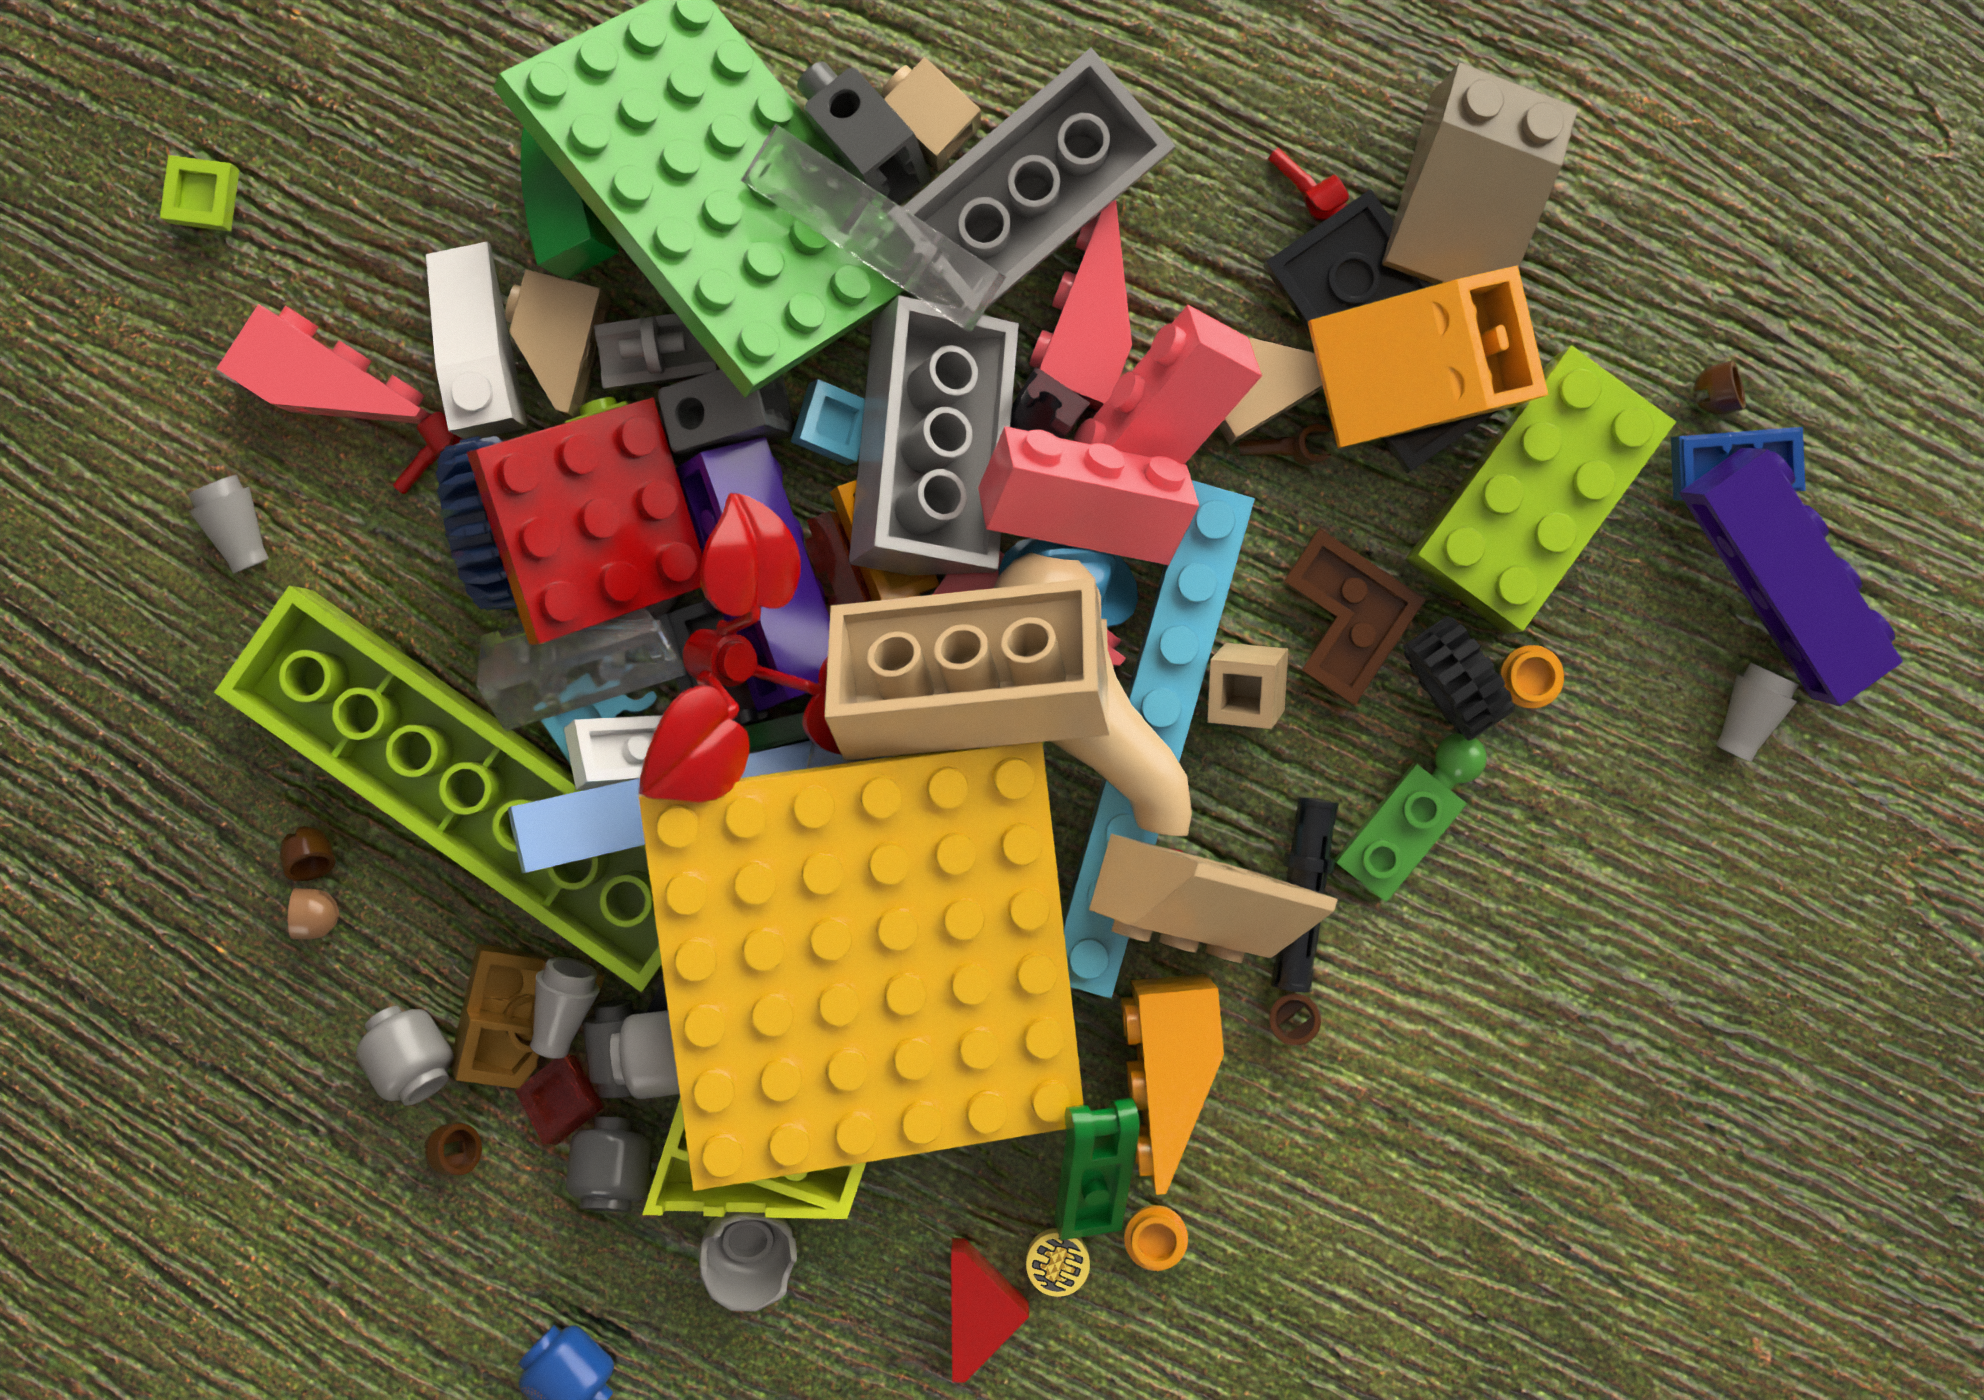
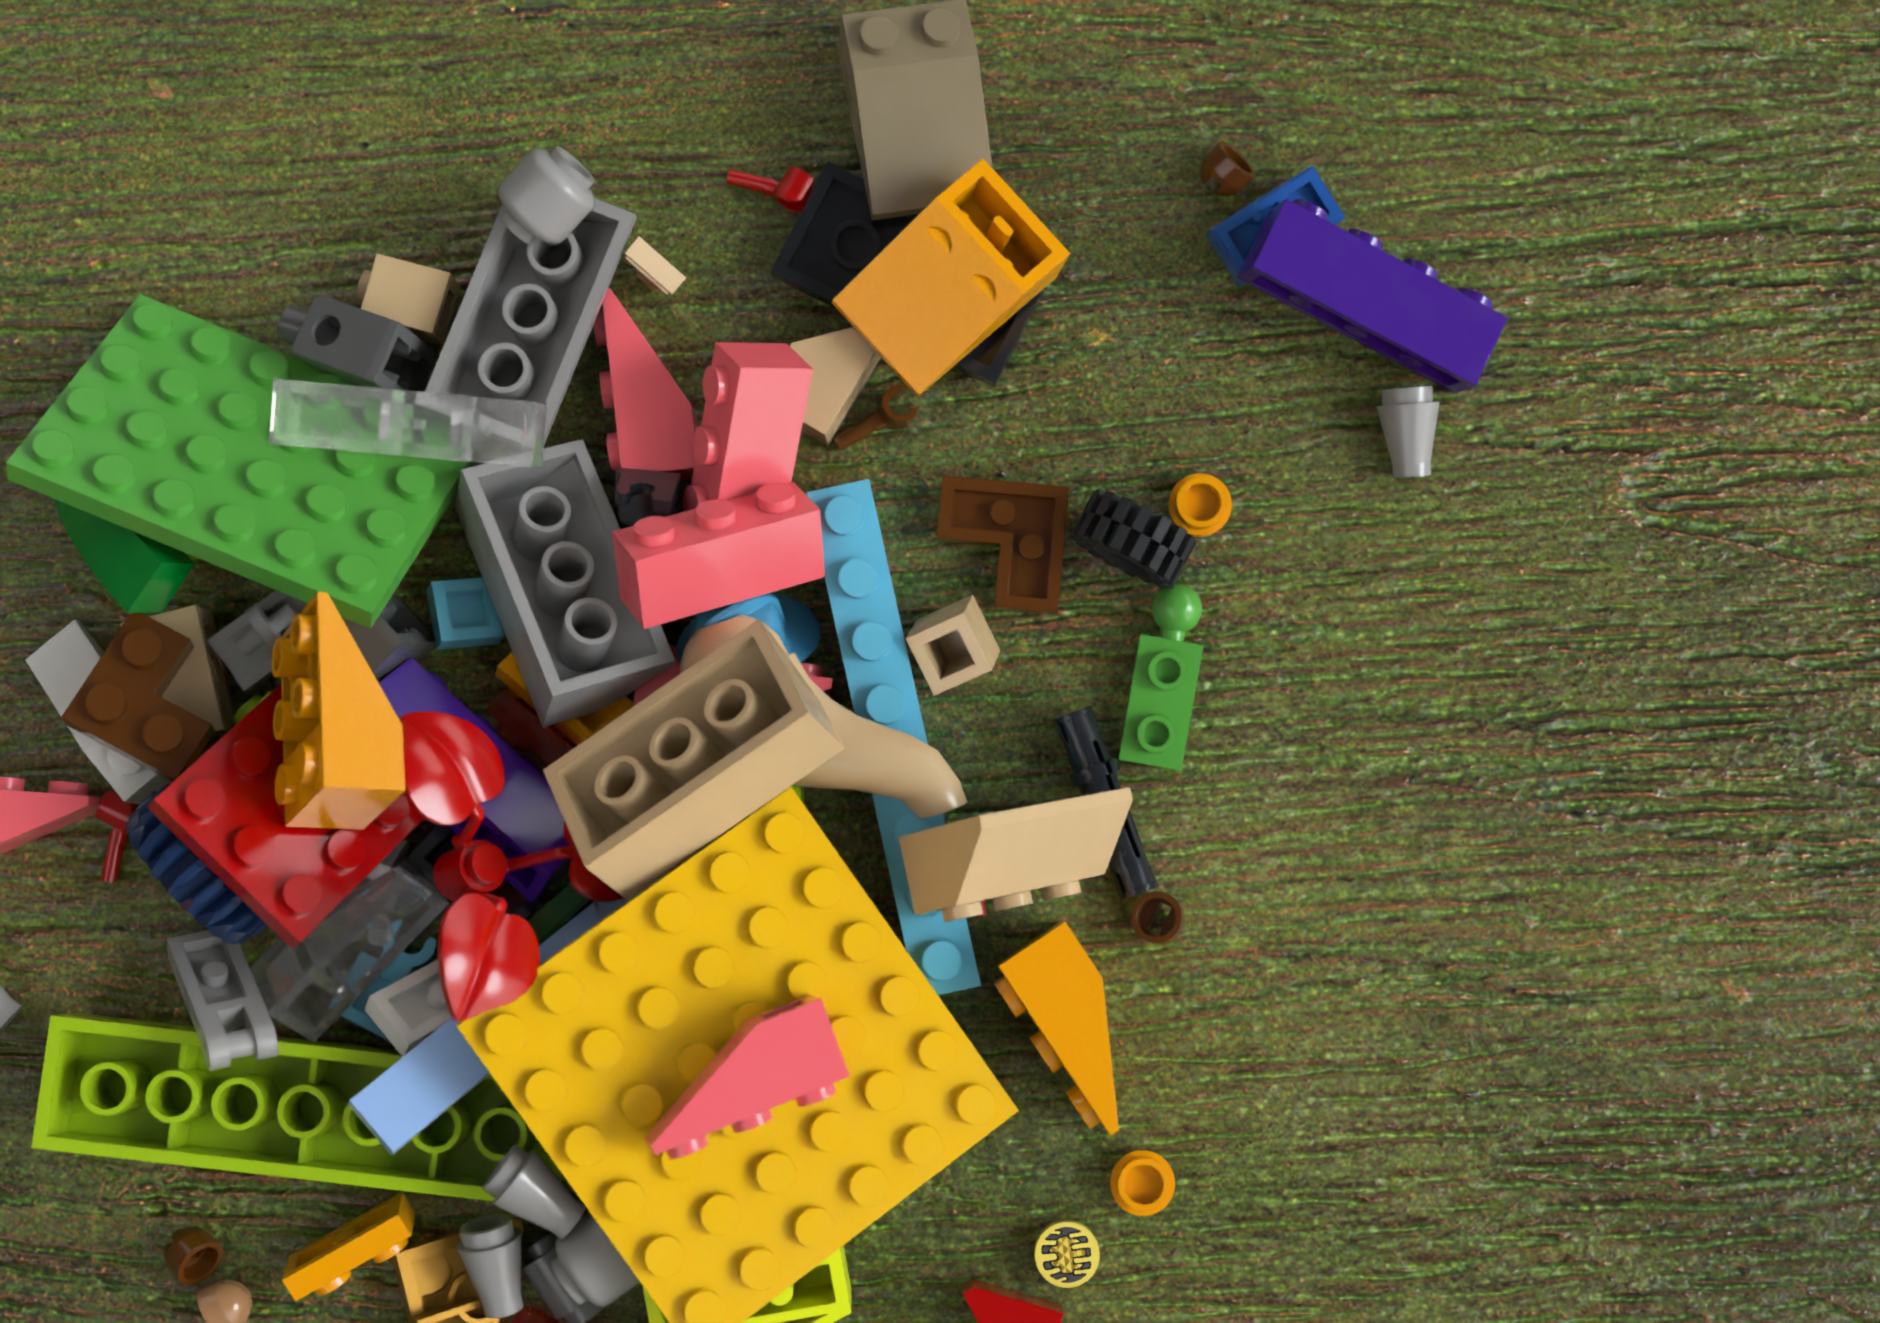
camera: 30 degrees left, 5 degrees down
green plate [1054,1098,1140,1241] -> none
lime brick [1405,345,1676,634] -> none
none -> reddish brown plate [61,613,215,782]
none -> light grey plate [166,930,278,1071]
none -> light orange slope [271,592,405,829]
none -> light orange plate [282,1192,415,1302]
none -> light grey cone [482,1144,586,1239]
none -> light grey head [498,146,595,245]
none -> tan tile [623,236,686,295]
none -> coral slope [645,995,850,1159]

